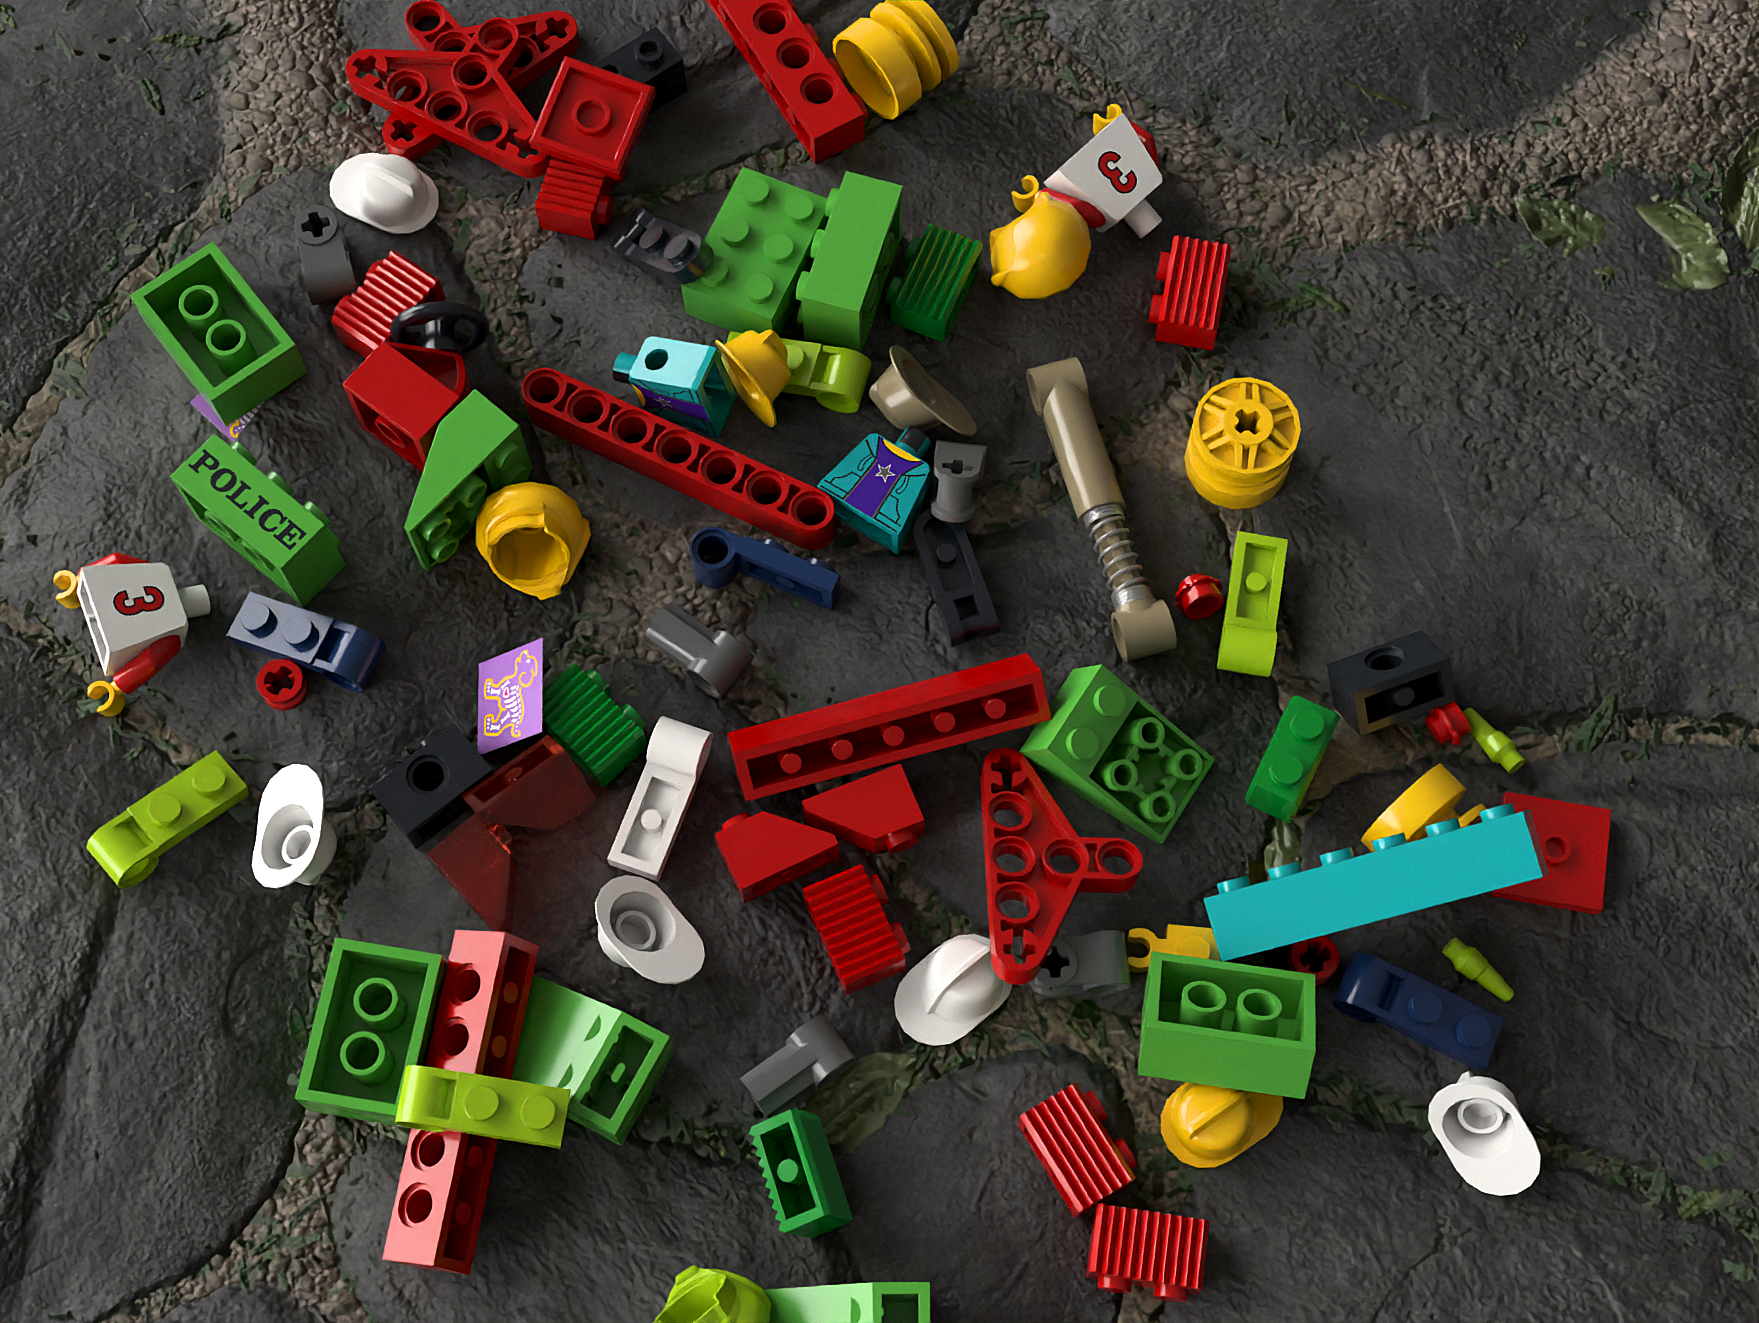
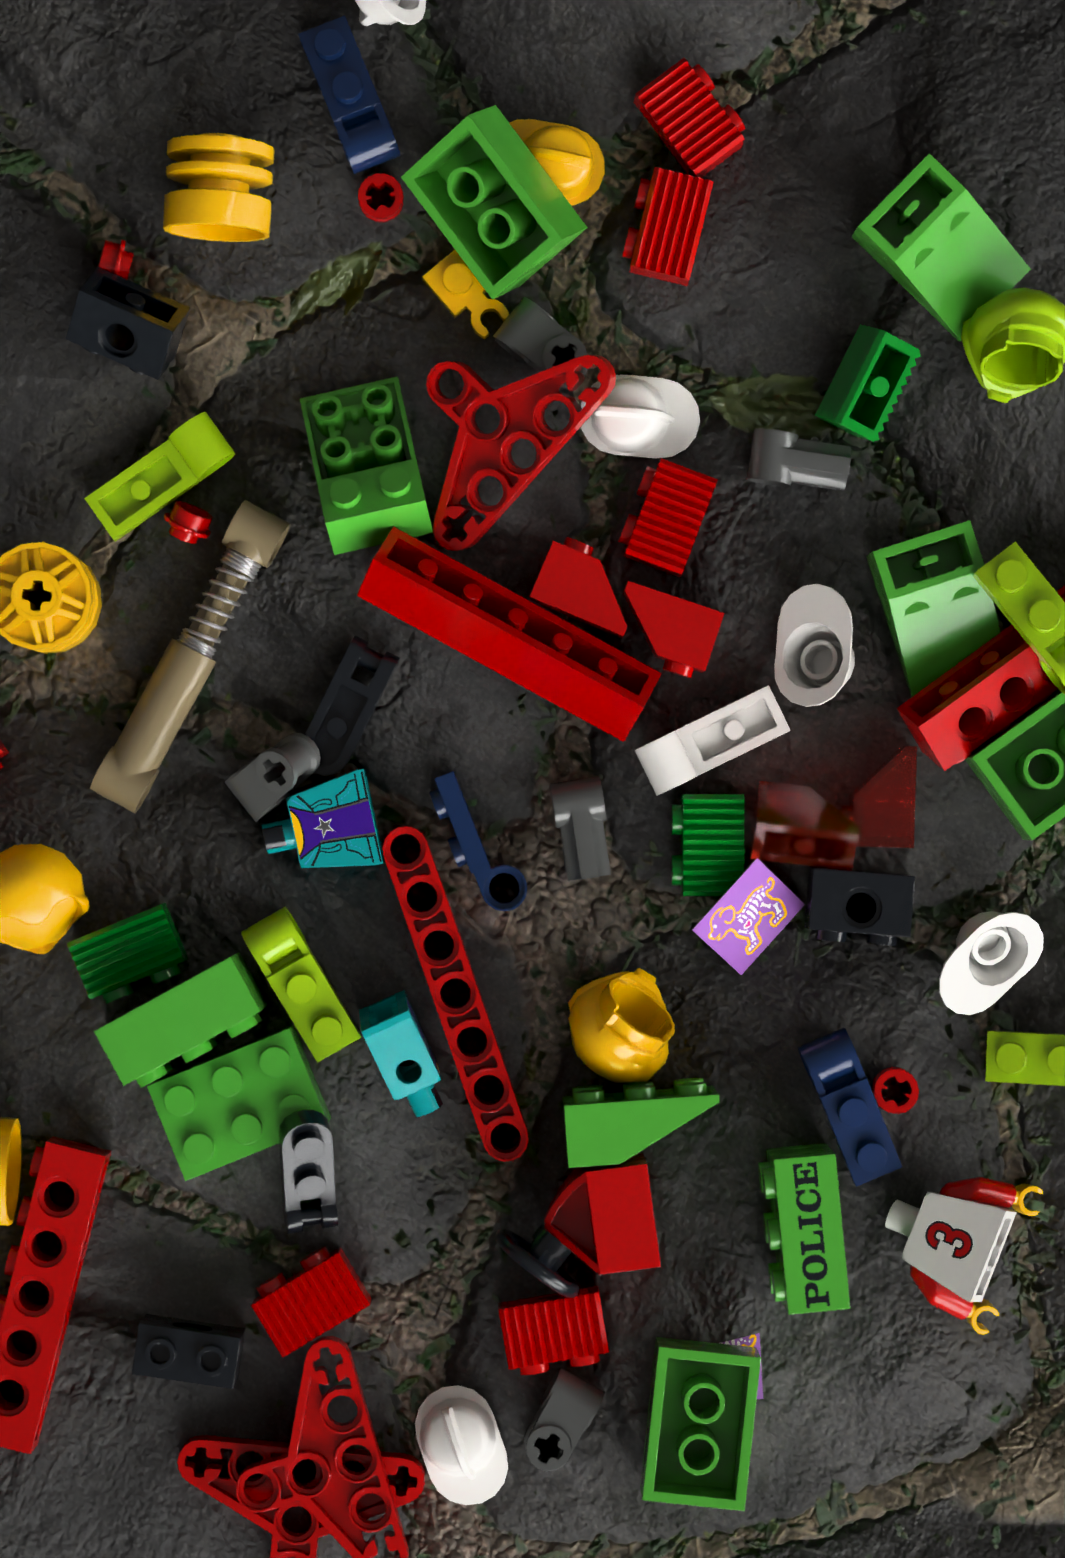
camera: 135 degrees left, 20 degrees up
red plate [529,56,656,180] -> none
yellow piece [715,329,792,428] -> none
dark tan piece [869,345,977,436] -> none
teal brick [1204,803,1549,961] -> none
green brick [1245,695,1340,823] -> none
lime piece [1442,937,1514,1002] -> none
lime piece [1463,708,1525,774] -> none
red plate [1491,791,1611,915] -> none

